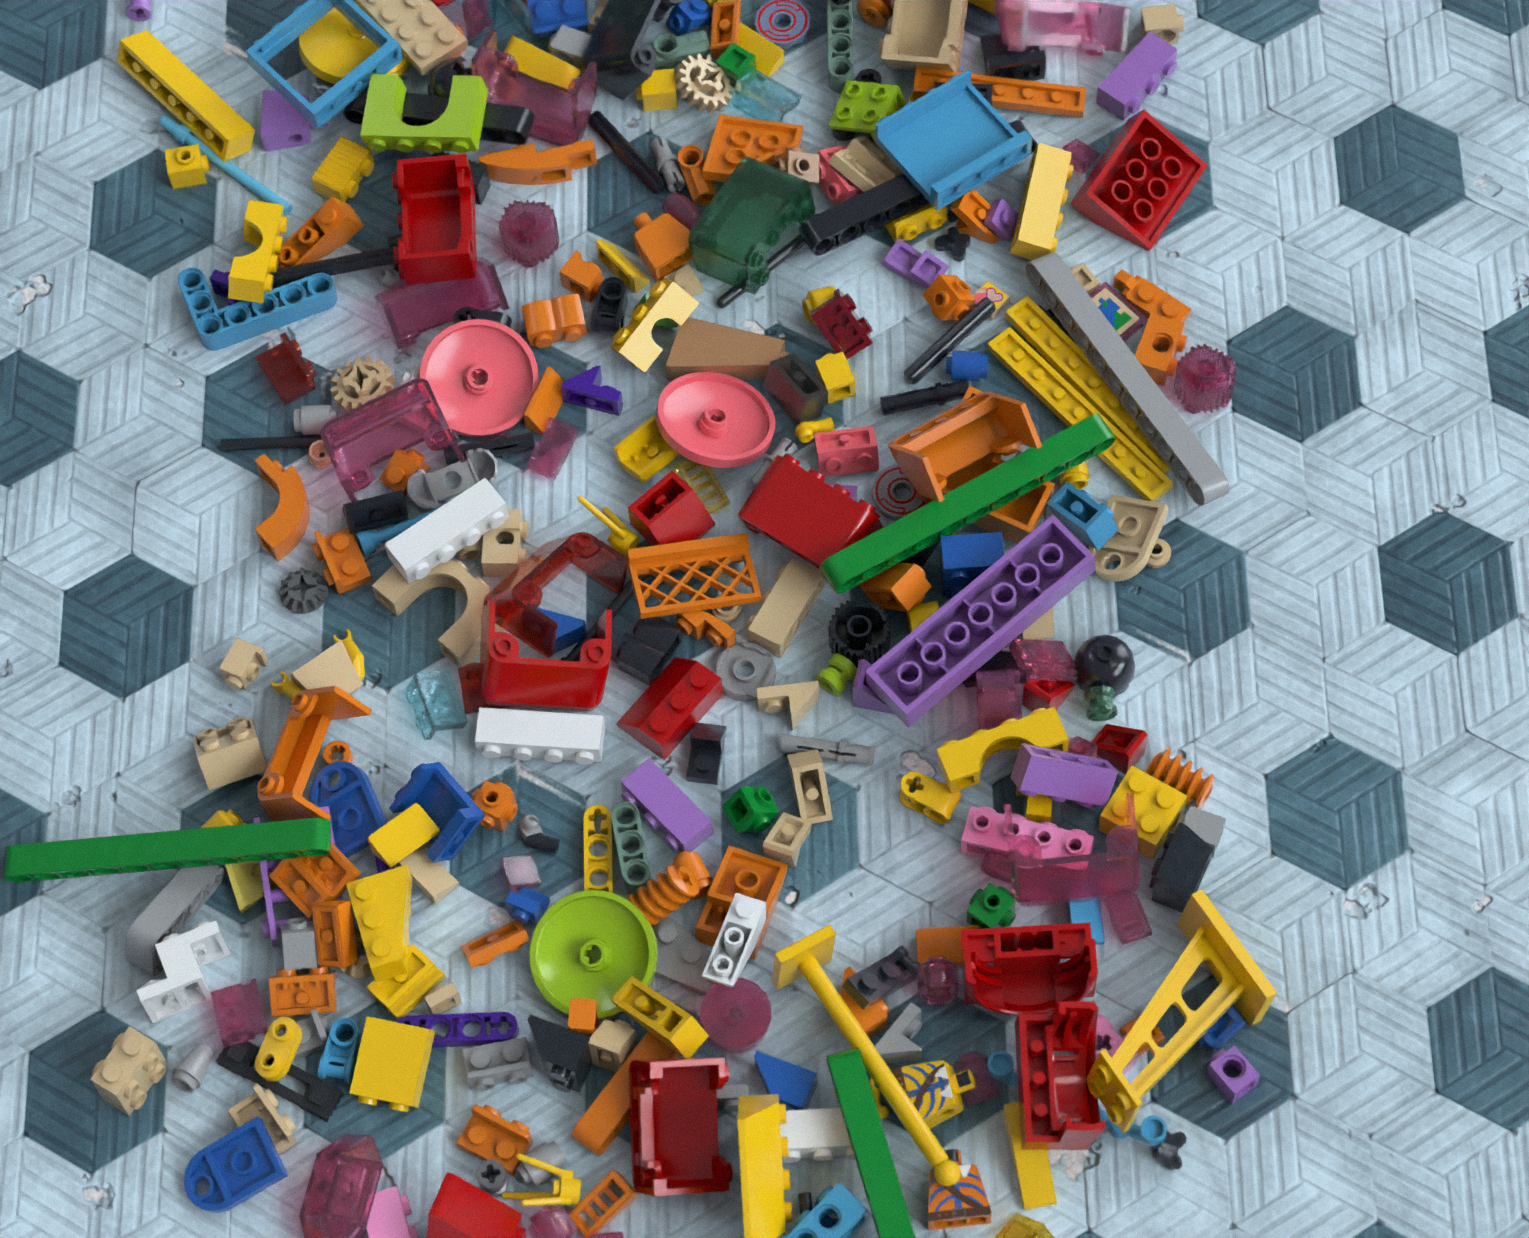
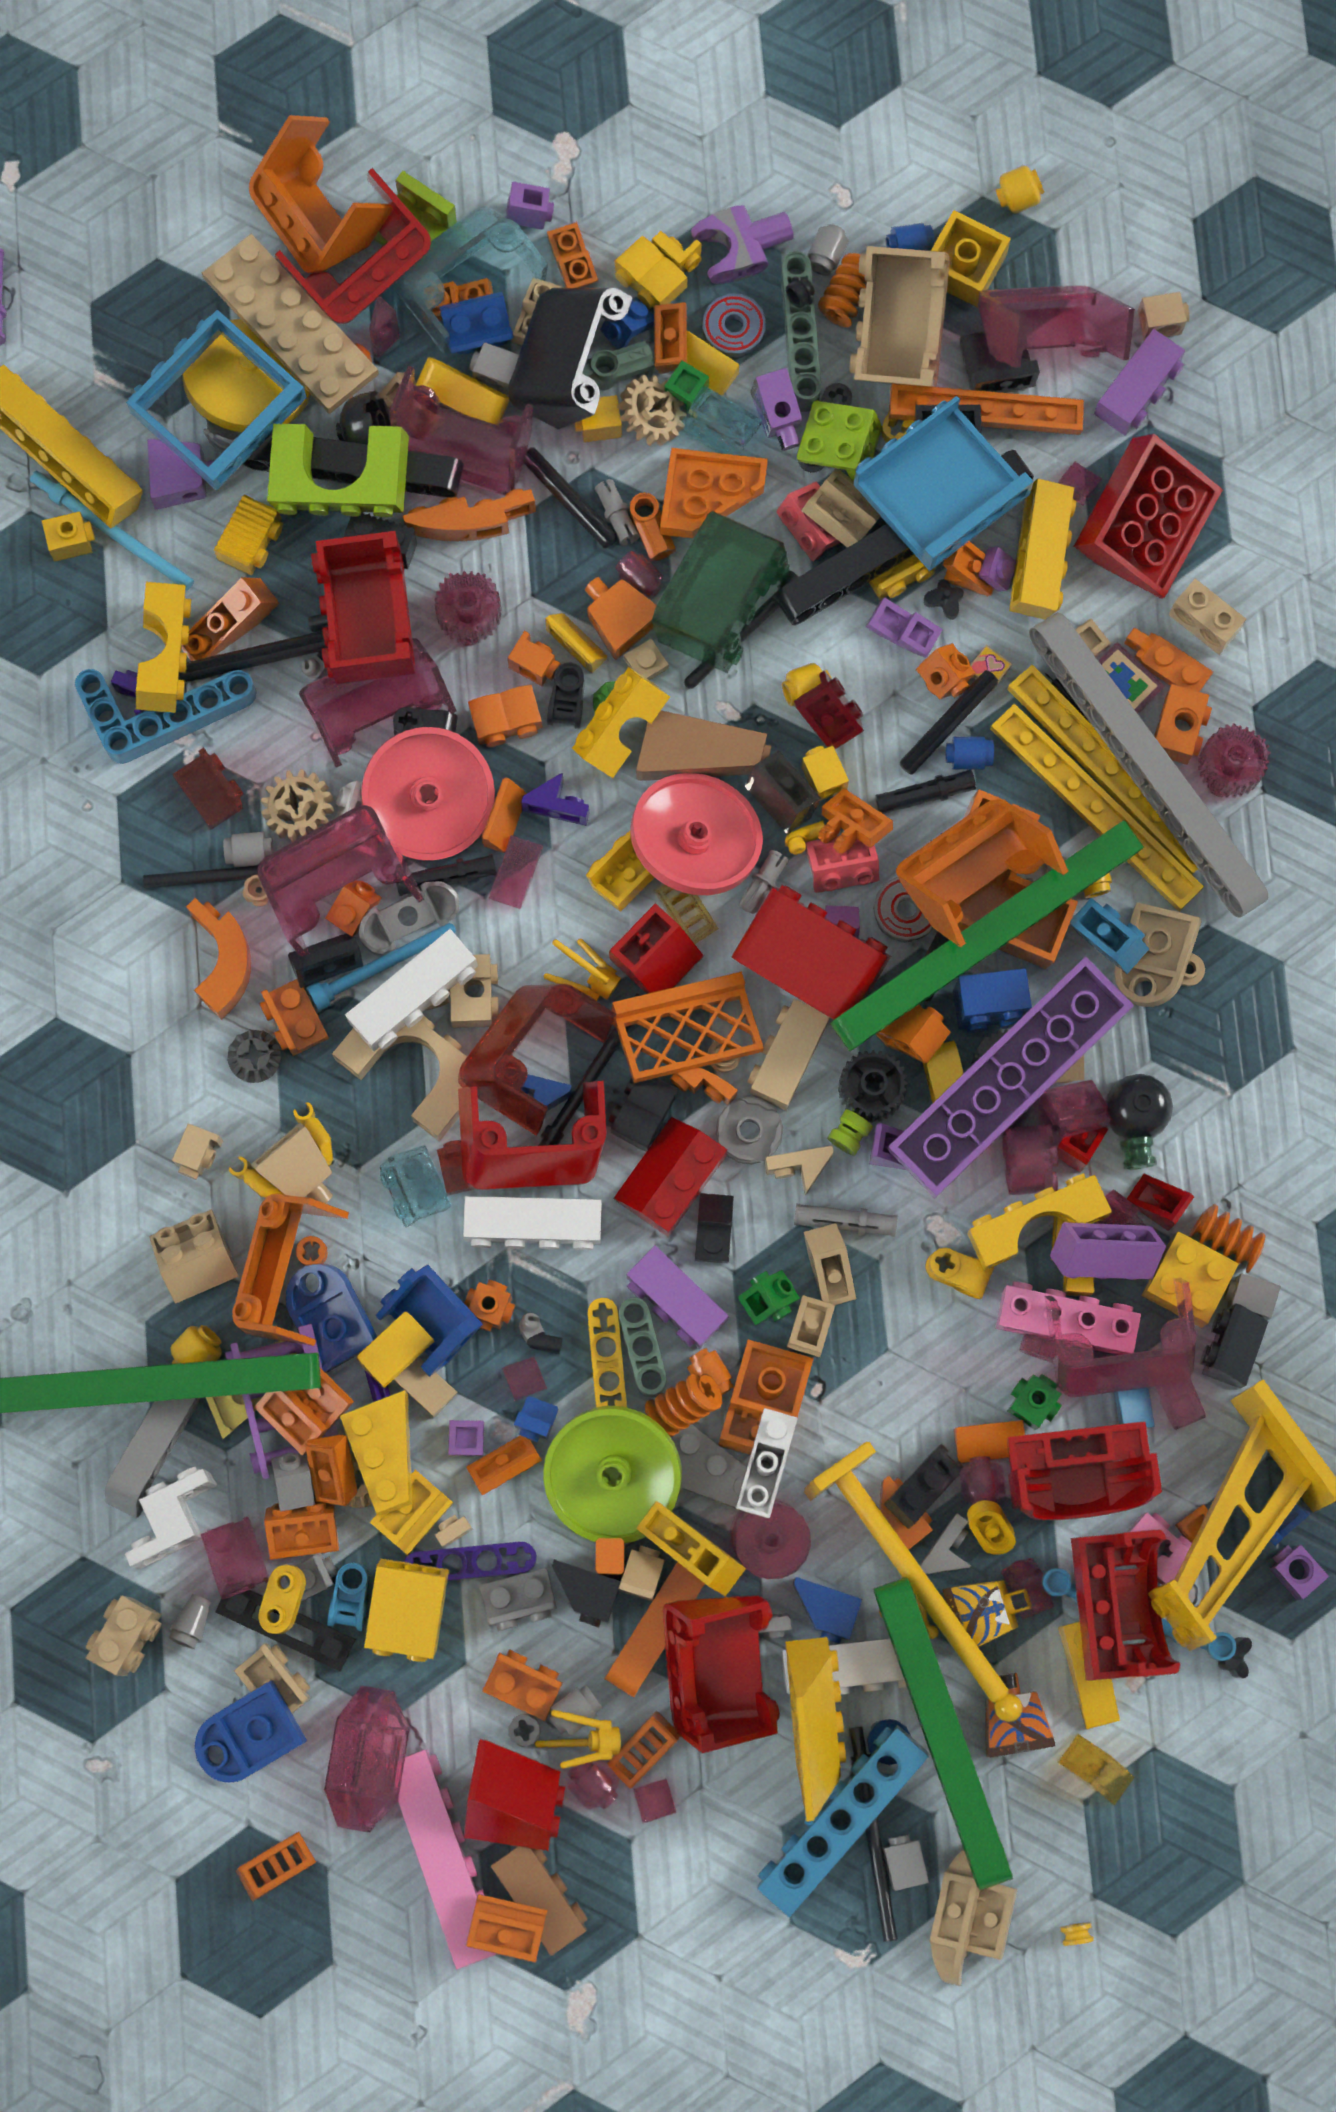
camera: 10 degrees left, 15 degrees up
medium nougat brick [773,147,819,191] -> none
none -> medium lavender plate [448,1420,484,1456]
none -> medium lavender torso [750,367,802,451]
none -> orange hinge [818,788,893,854]
none -> yellow plate [967,1500,1016,1555]
none -> tan brick [1169,578,1246,655]

